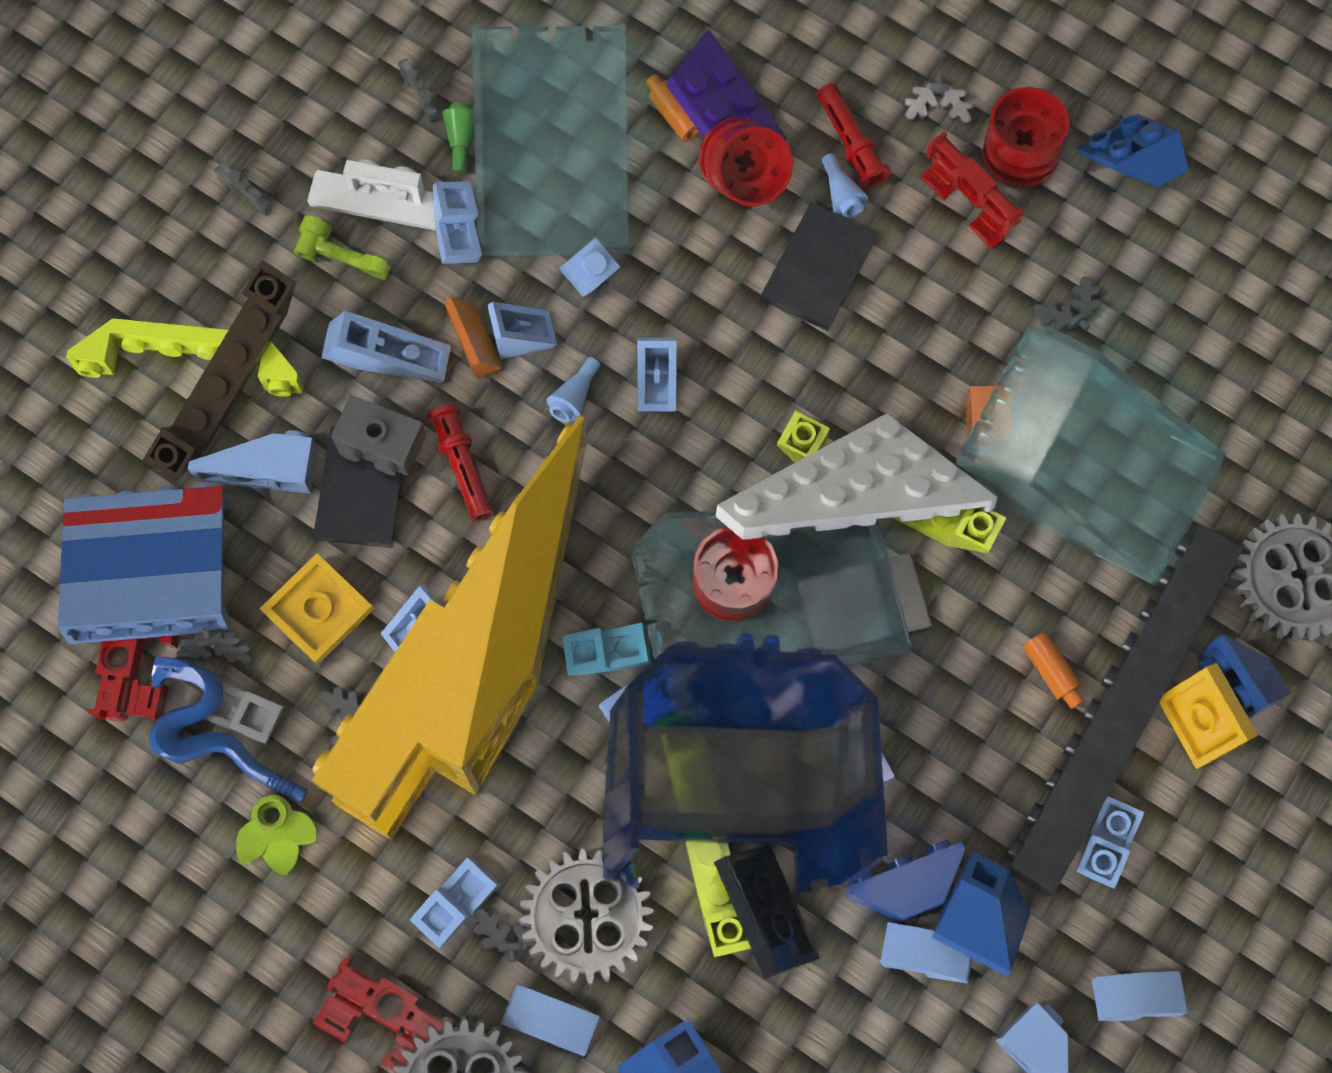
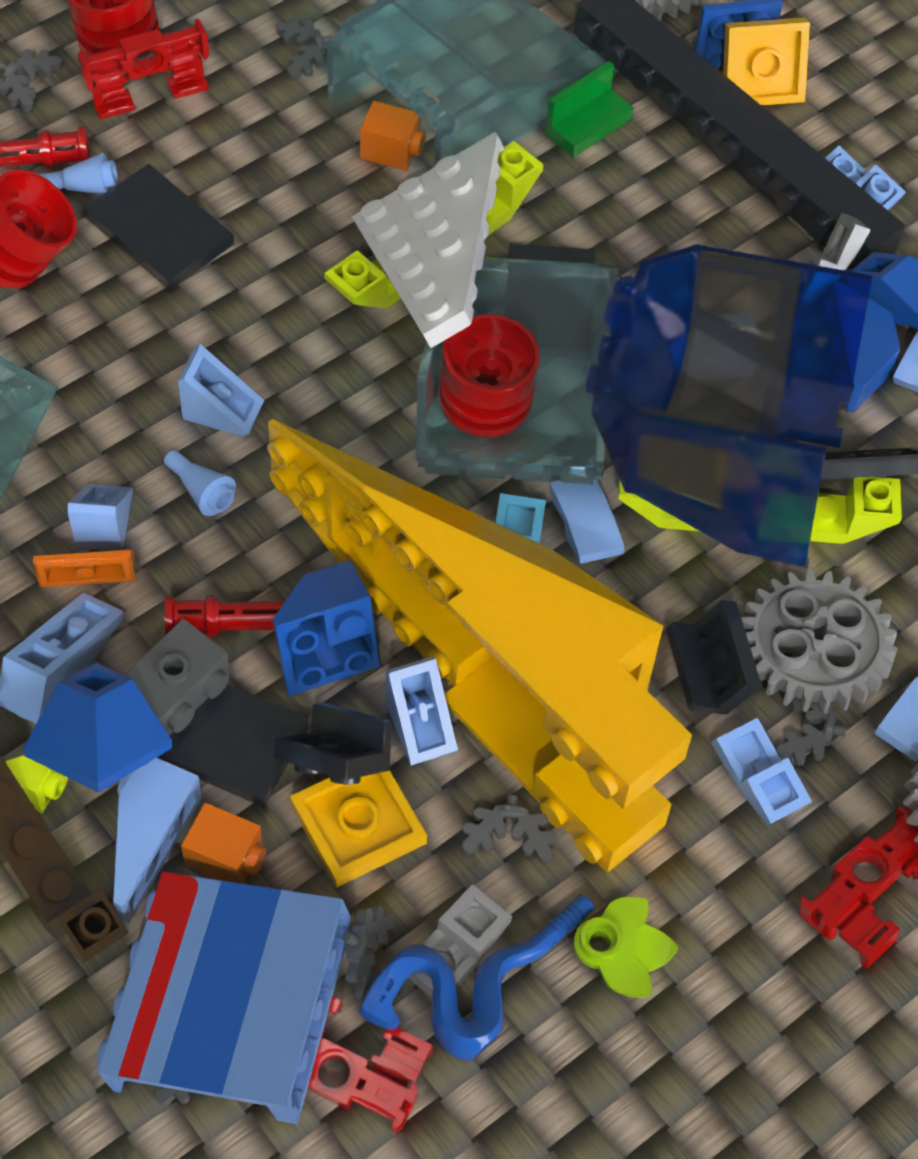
camera: 75 degrees left, 15 degrees down
light blue brick [559,237,620,297] -> none
orange cylinder [1022,631,1085,709] -> none
none -> blue slope [24,663,172,792]
none -> orange brick [181,803,267,884]
none -> blue slope [272,560,380,696]
none -> black bracket [274,702,392,785]
none -> green panel [545,61,634,158]
none -> black bracket [666,600,762,715]
none -> light grey slope [790,213,870,302]

